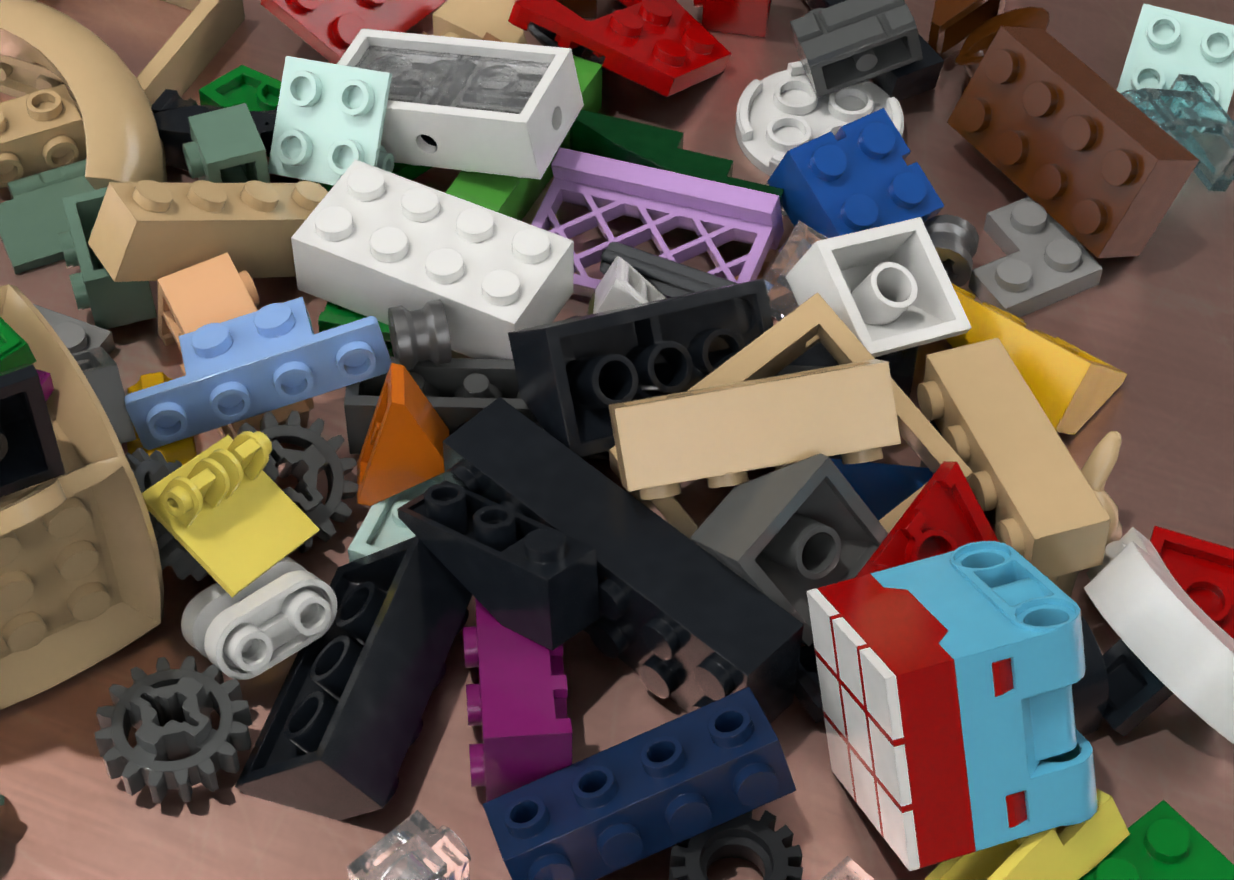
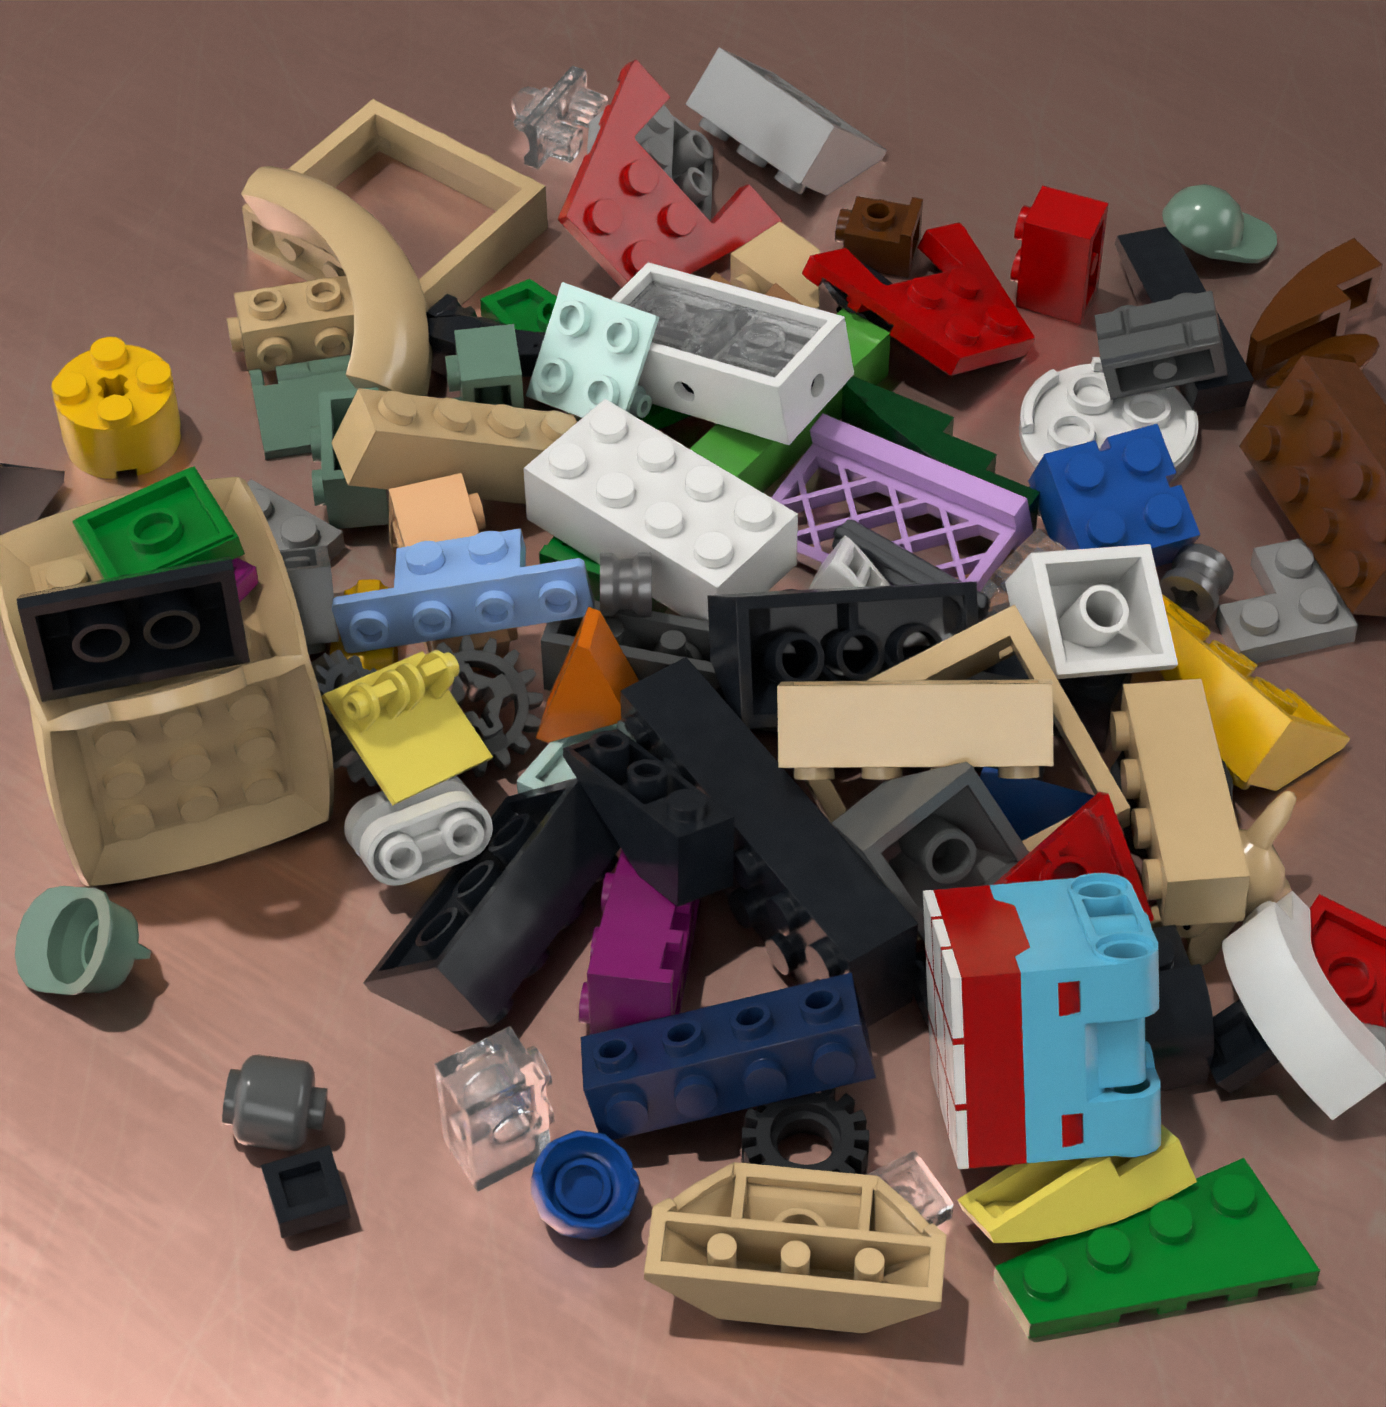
camera: 15 degrees right, 0 degrees up
dark grey gear [94,656,252,803] -> none

